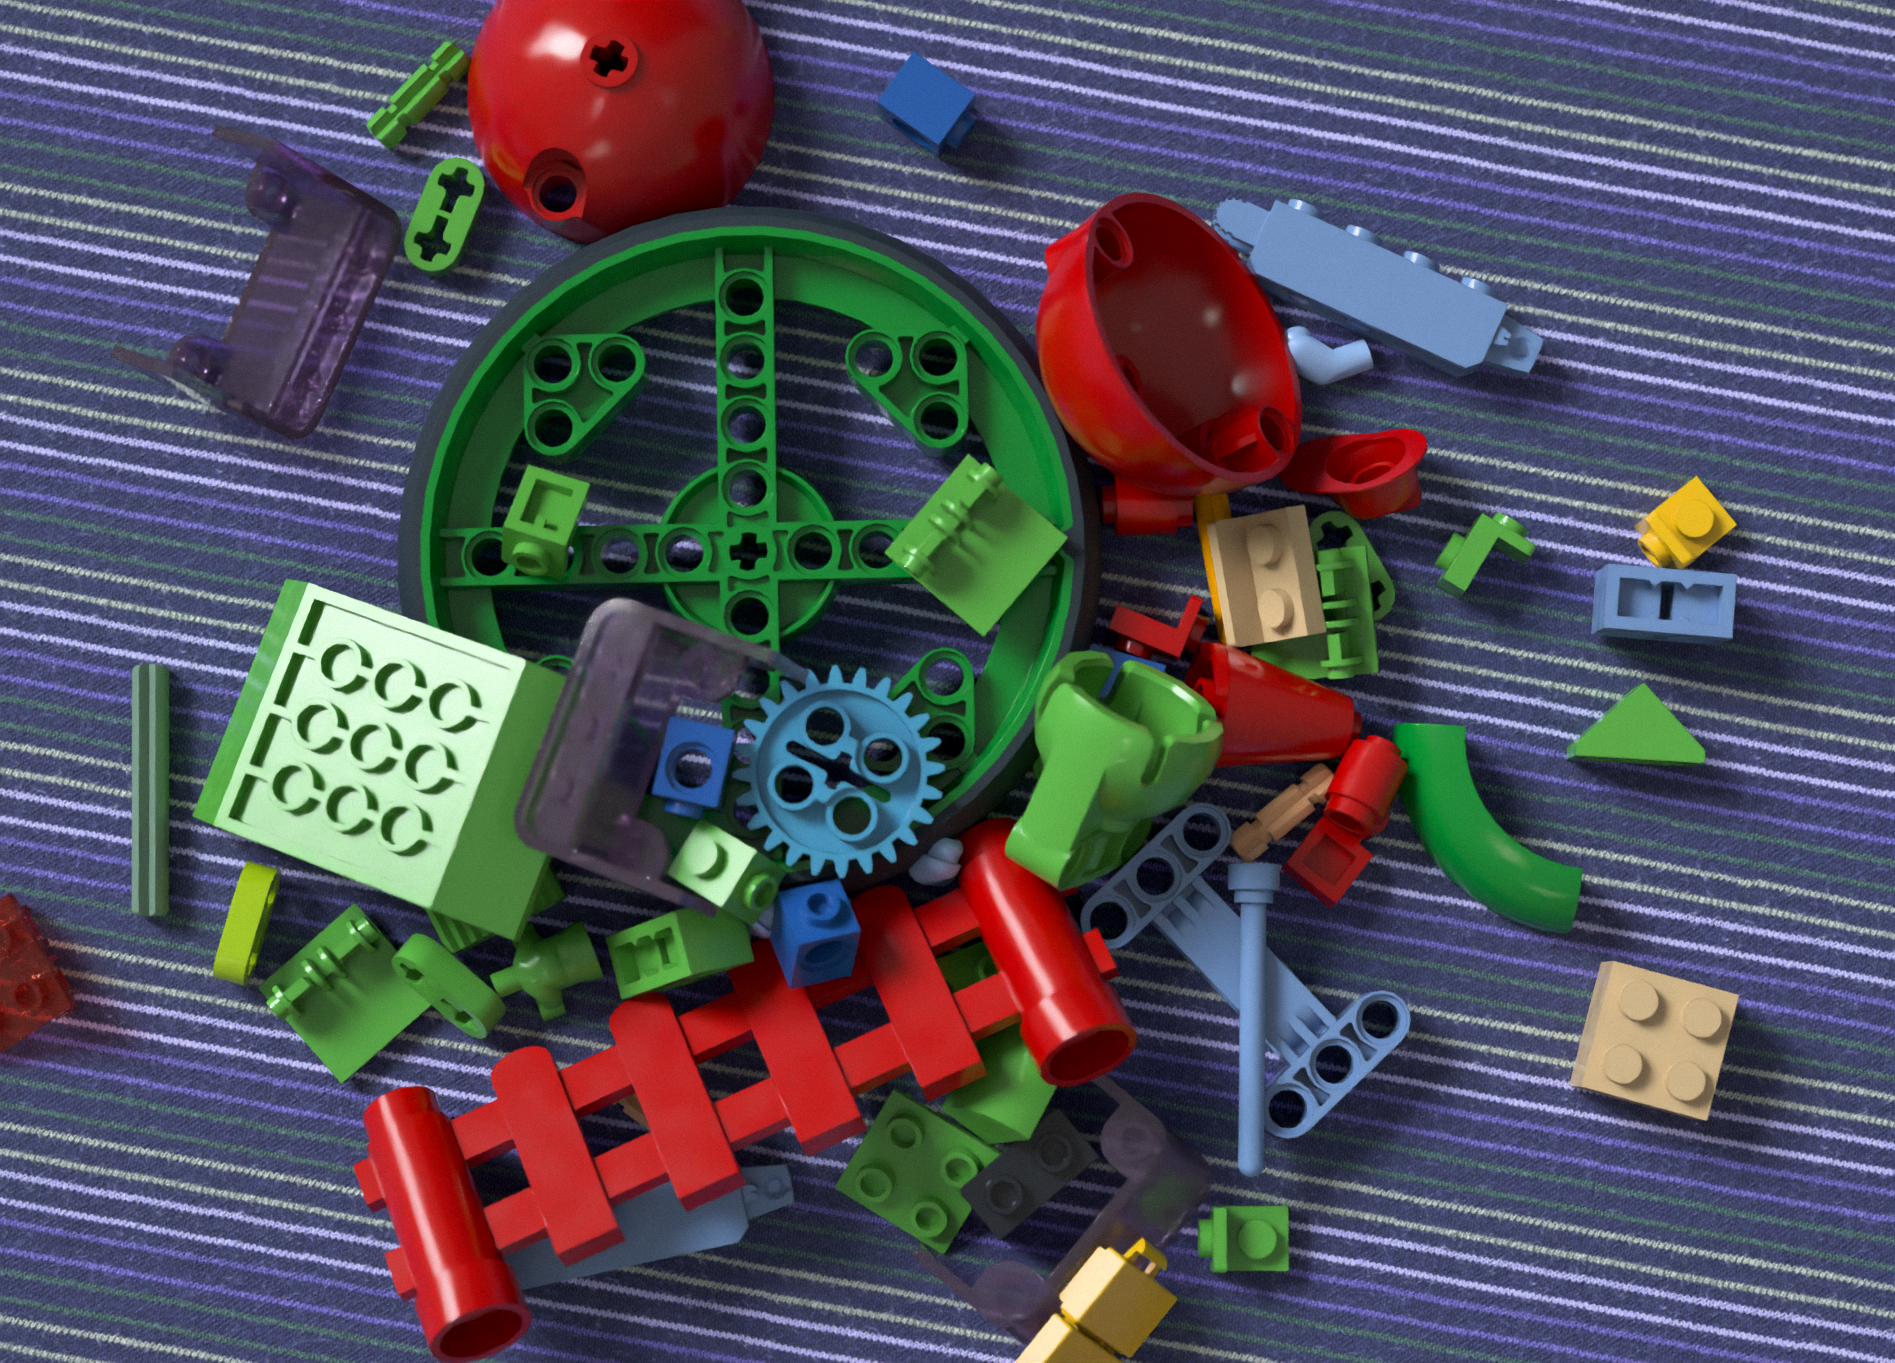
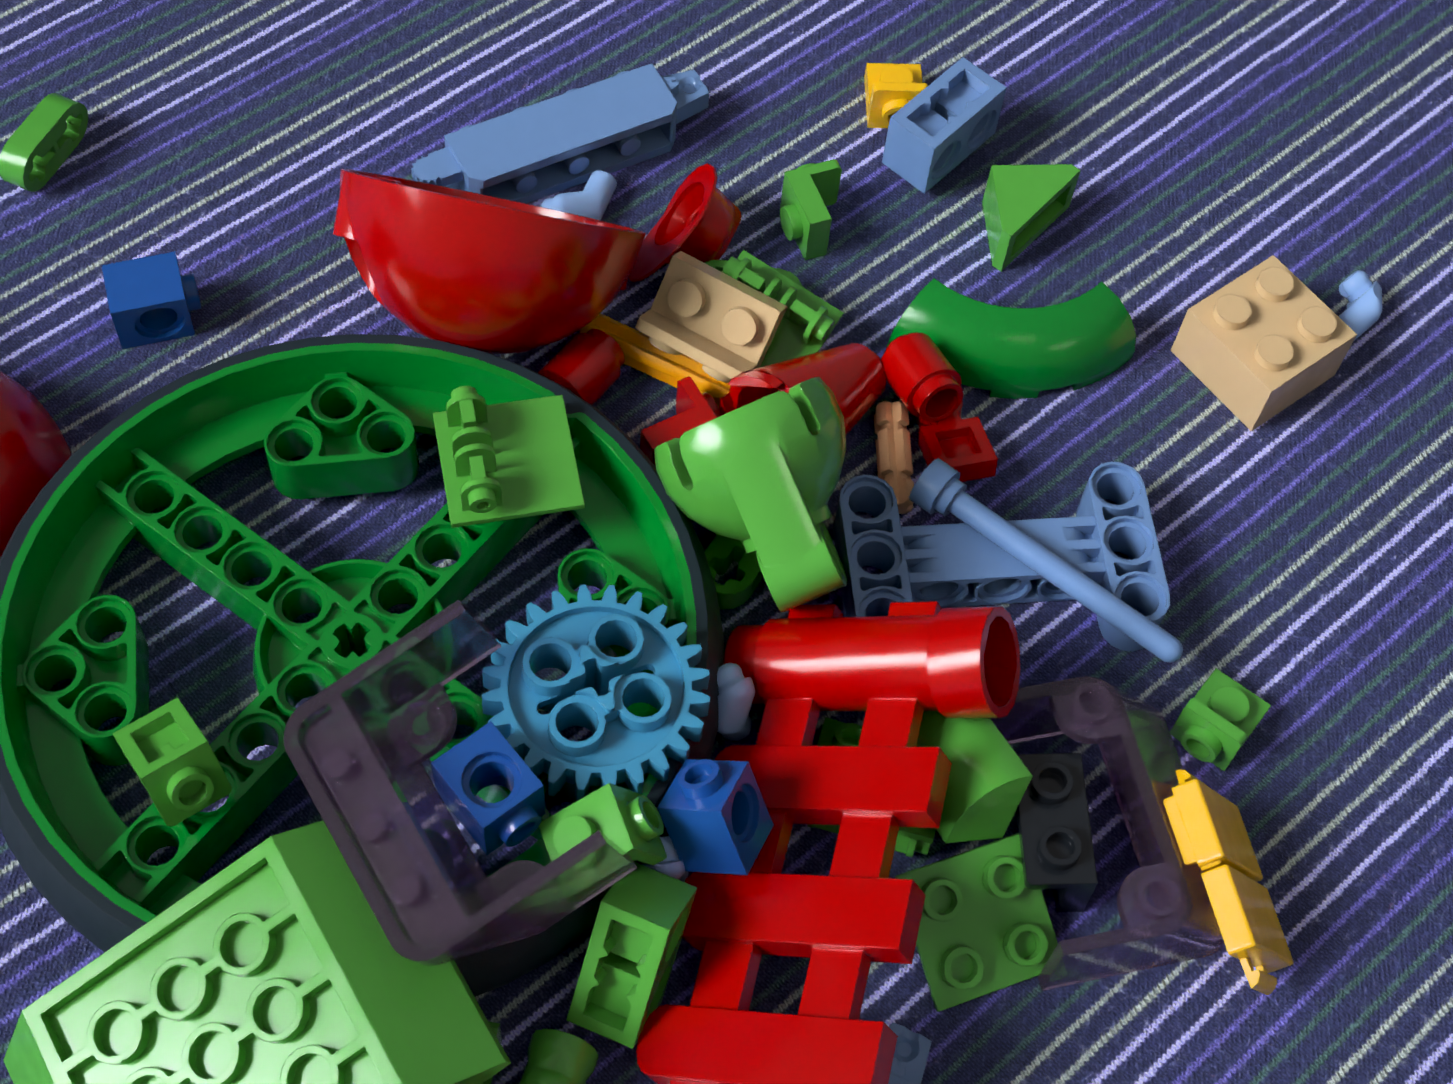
camera: 55 degrees left, 25 degrees down
none -> light blue arm [1338,270,1382,342]

